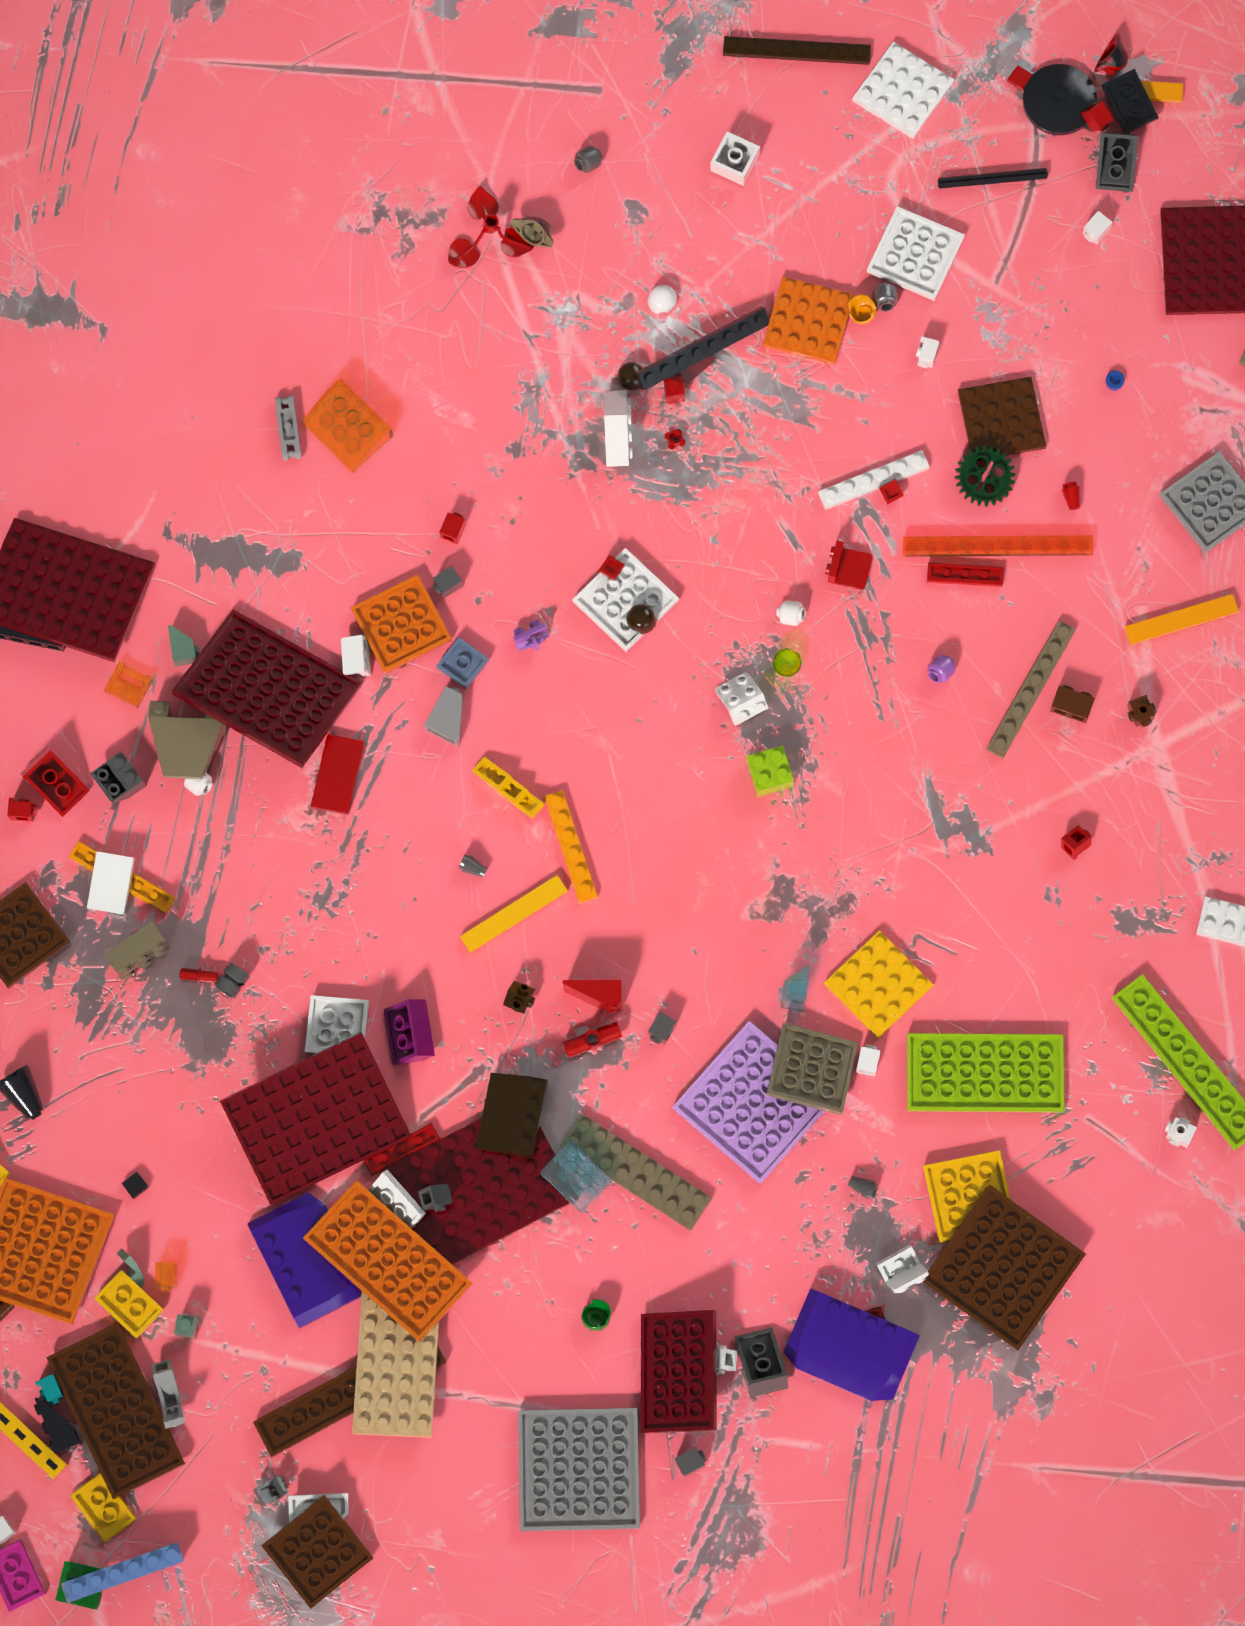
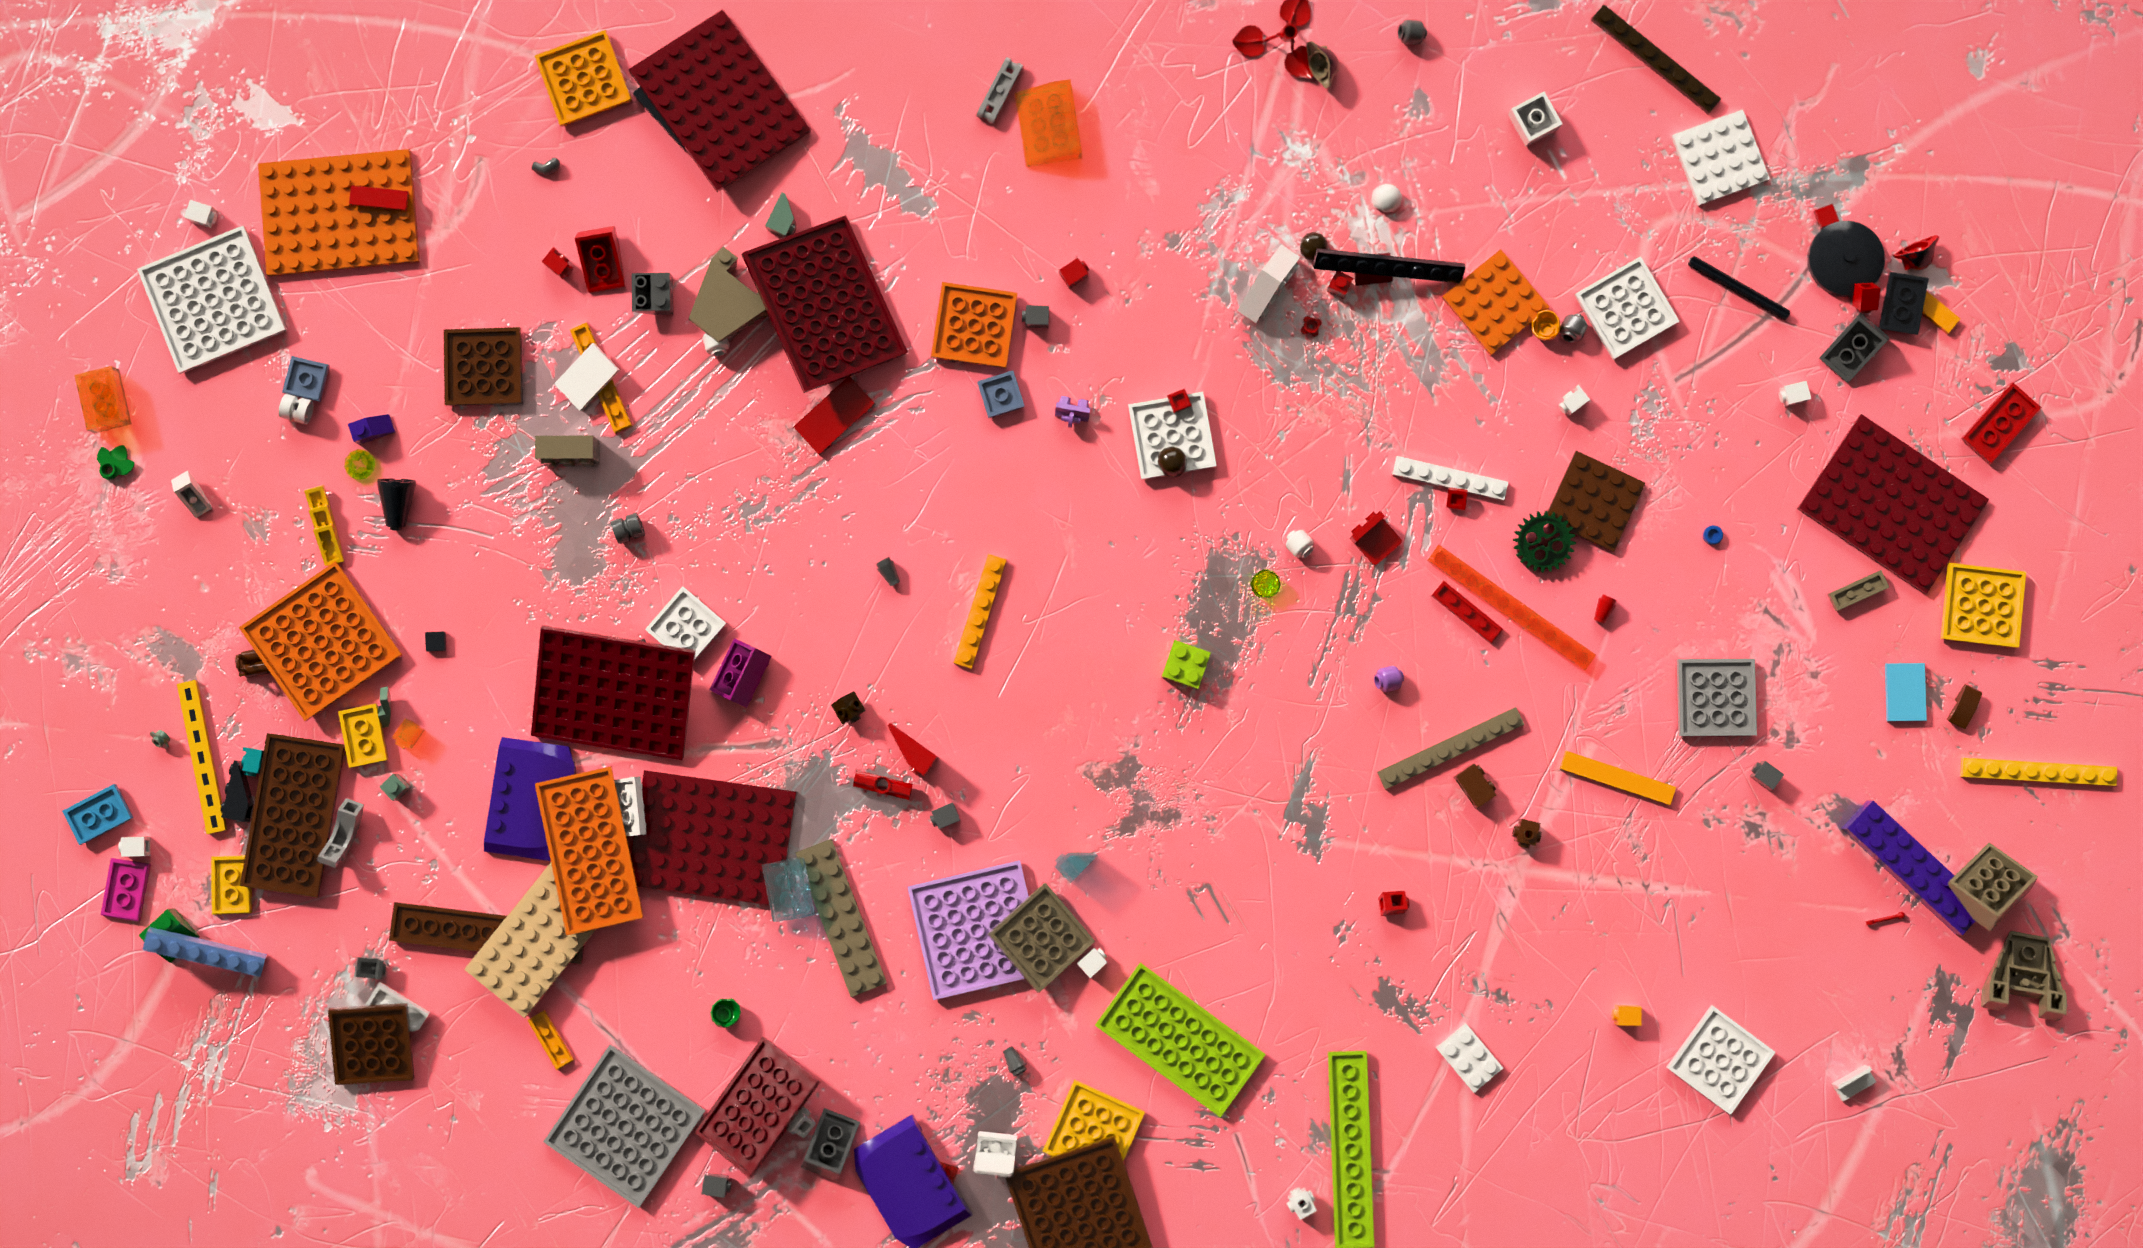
camera: 30 degrees right, 10 degrees up
plate [104,661,154,708] -> none
red axle [179,968,218,983] -> none
white panel [341,635,371,677] -> none
red tile [363,1123,440,1176] -> none
dark grey brick [418,1184,453,1212] -> none
light grey slope [424,686,464,747] -> none
yellow tile [460,875,568,954] -> none
yellow slope [472,757,545,820] -> none
dark brown slope [476,1073,548,1159] -> none
white bracket [715,672,768,726] -> none
yellow plate [824,930,934,1039] -> none
none -> light orange tile [527,1010,574,1070]

